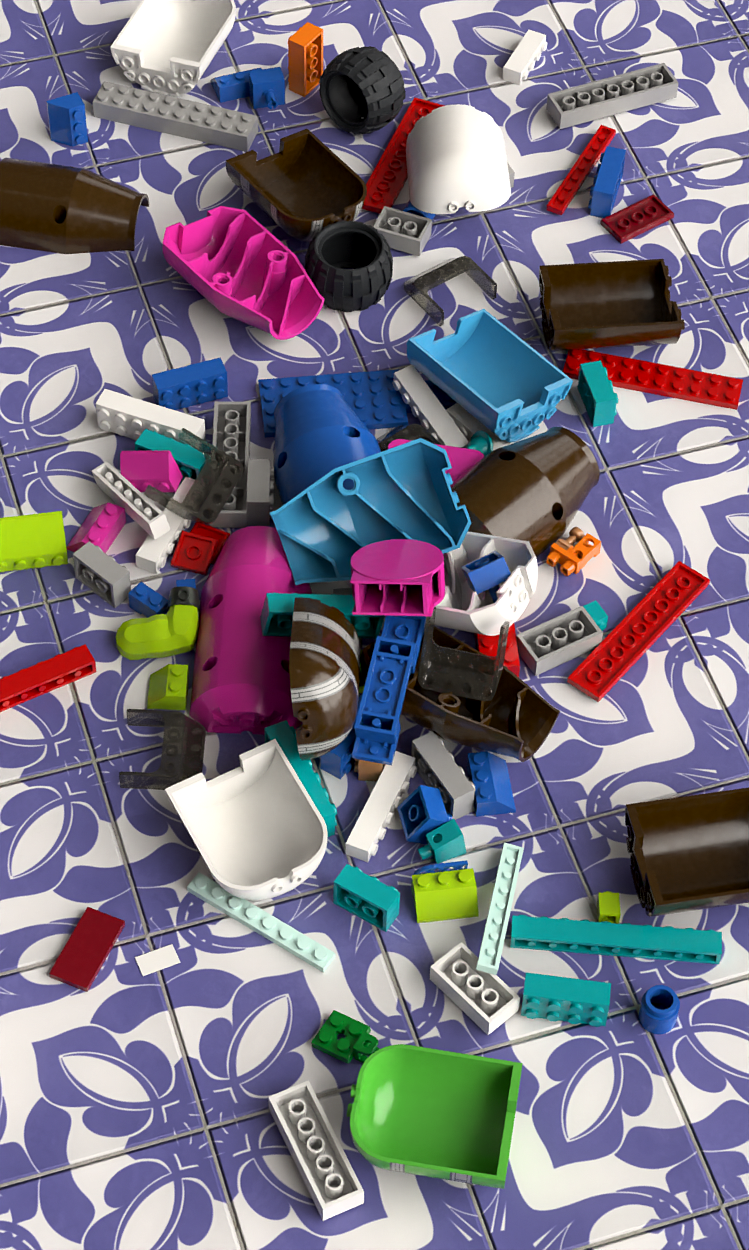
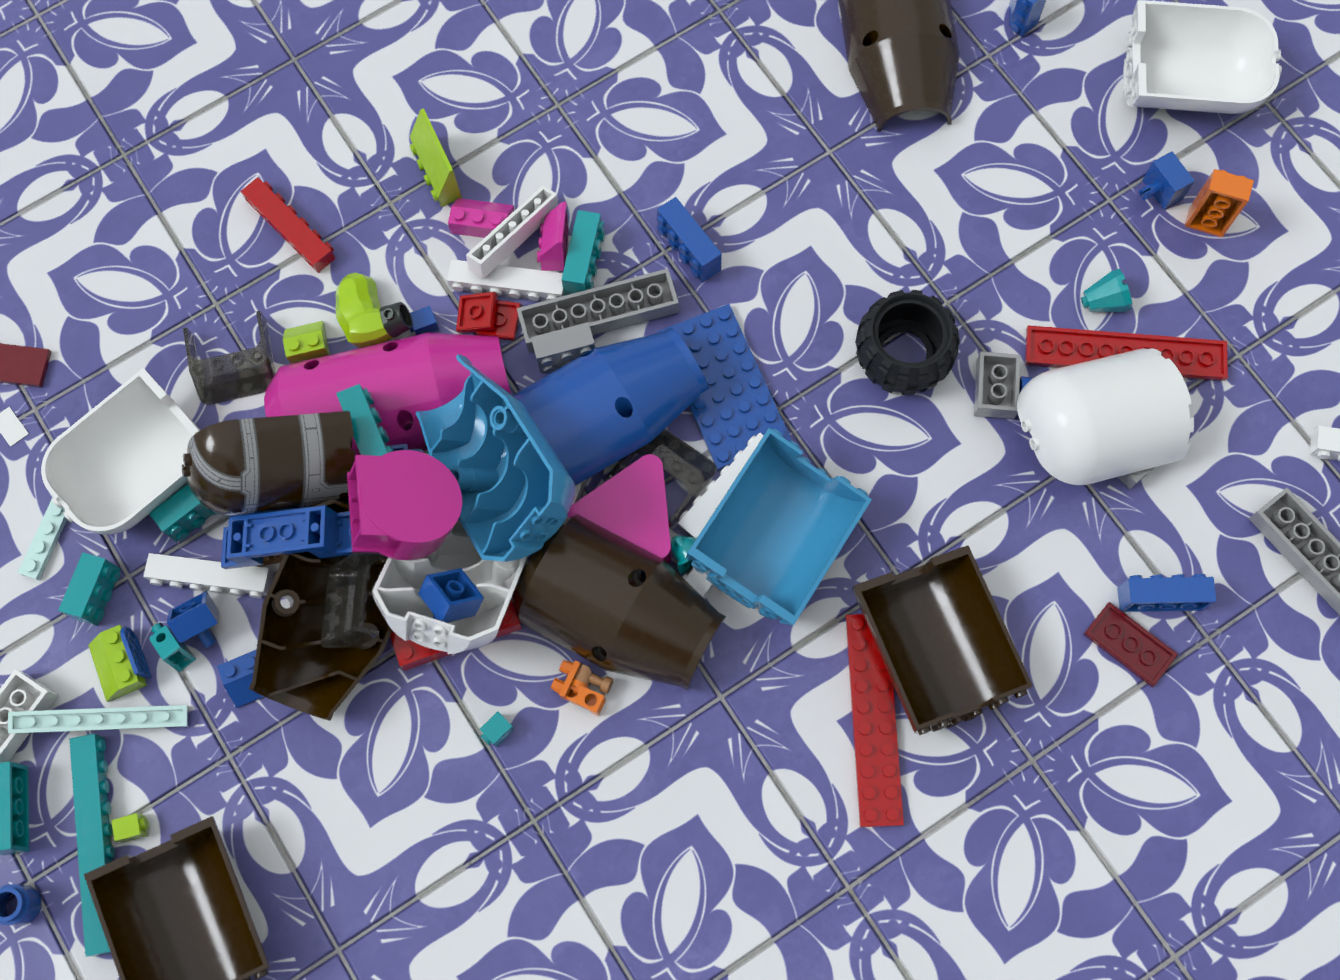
camera: 80 degrees right, 20 degrees up
light grey brick [73,541,131,608] -> none
light grey brick [92,81,258,152] -> none
white brick [96,389,206,450] -> none
blue brick [128,582,169,618] -> none
clear smoke windscreen [144,428,244,524] -> none
dark pink cylinder [162,206,325,340] -> none
blue slope [210,68,262,103] -> none
dark brown cylinder [226,129,367,242] -> none
black tyre [319,46,406,135] -> none
clear smoke windscreen [404,256,497,326] -> none
light grey brick [411,731,476,820] -> none
light grey brick [516,606,603,676] -> none
red plate [546,125,616,216] -> none
red plate [567,561,710,702] -> none
teal brick [577,360,618,427] -> none
none -> teal cone [1081,269,1133,312]

